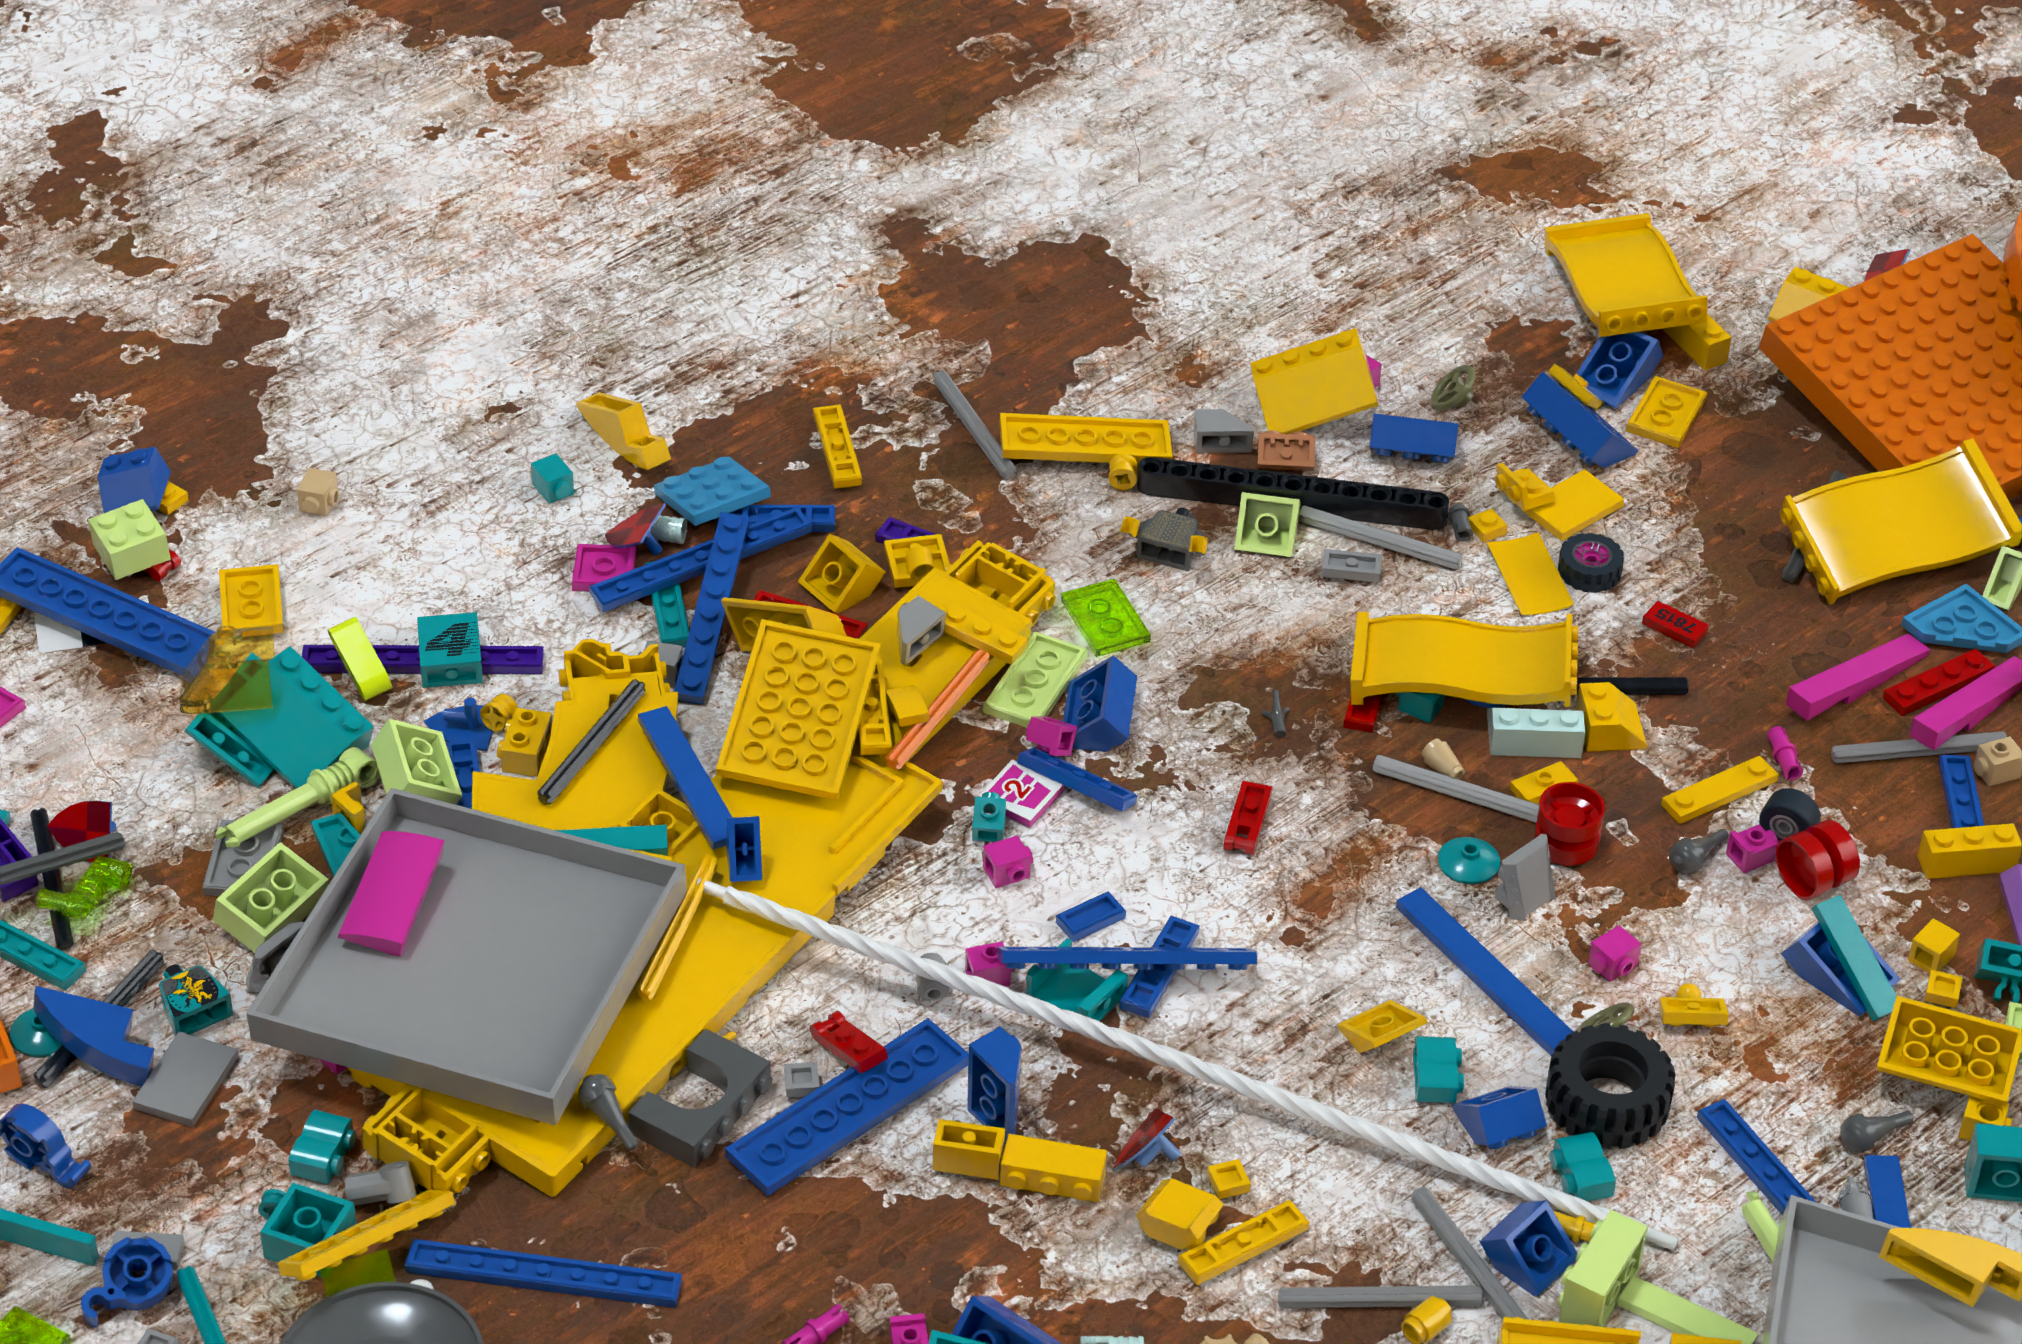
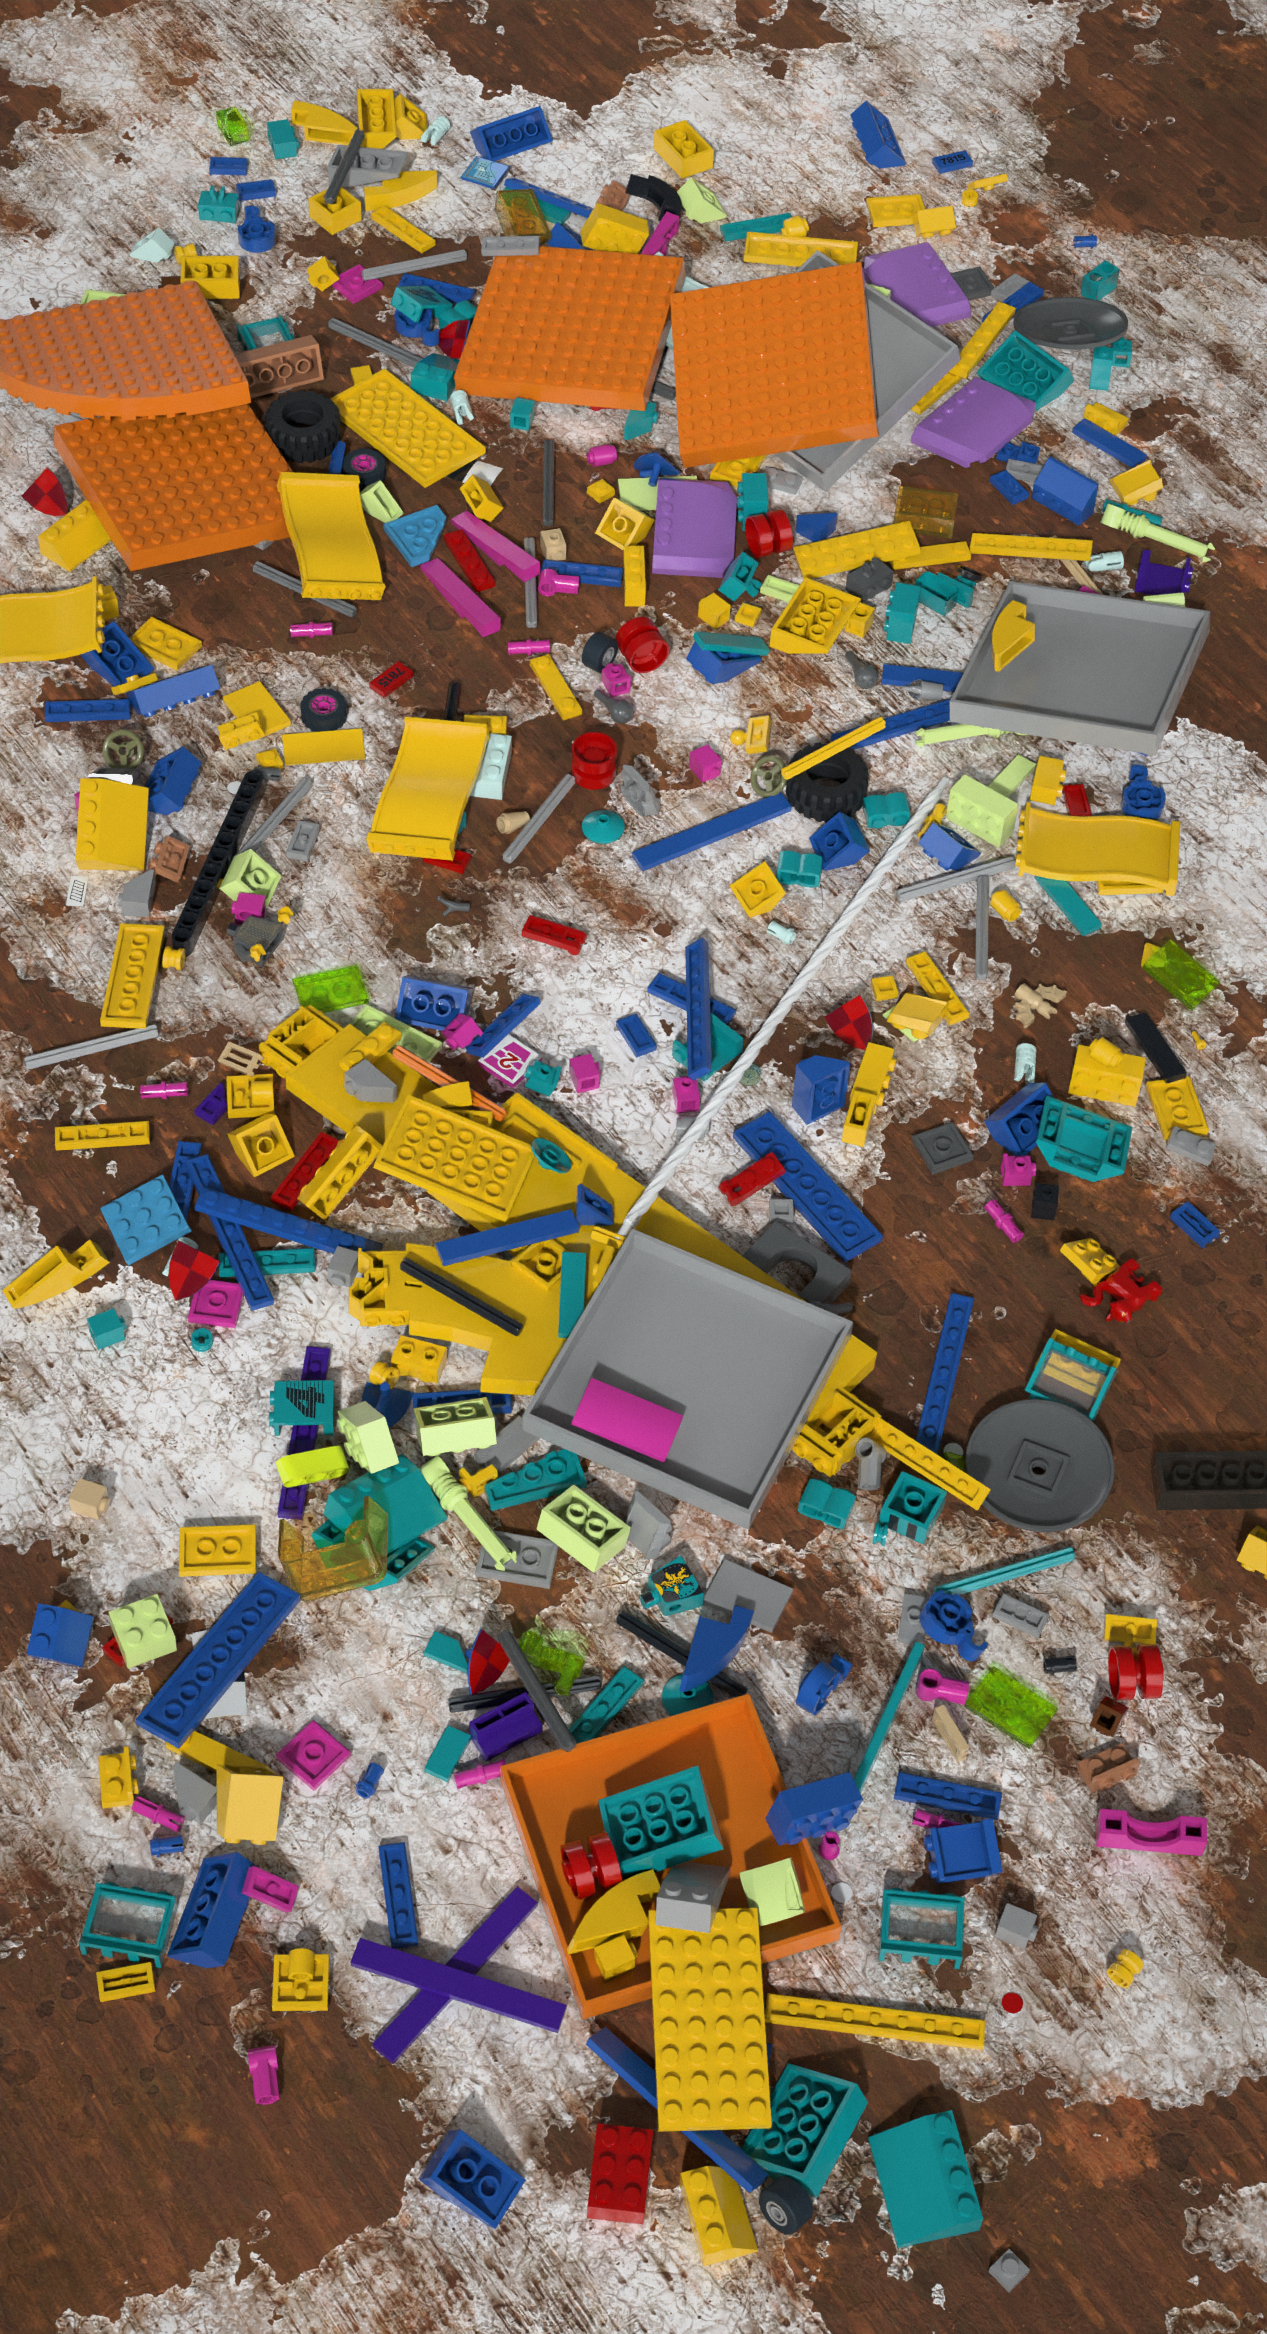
camera: 85 degrees left, 10 degrees up
yellow plate [1510,761,1579,804] -> none
none -> blue tile [45,699,131,722]
none -> white sticker [66,876,88,907]
none -> light grey tile [89,768,140,784]
none -> dark pink pin [140,1081,188,1100]
none -> teal bush [191,1328,213,1352]
none -> tan tile [218,1041,264,1077]
none -> dark pink brick [232,892,266,924]
none -> dark pink pin [290,622,333,638]
none -> yellowish green brick [337,1401,399,1474]
none -> teal tile [424,1631,468,1674]
none -> teal dish [531,1138,572,1173]
none -> dark pink piece [538,569,579,596]
none -> clear light blue tile [739,1064,761,1086]
none -> light aqua pin [767,921,796,945]
none -> yellow axle [781,717,886,780]
none -> dark grey tile [911,1122,974,1175]
none -> dark pink piece [915,1669,969,1705]

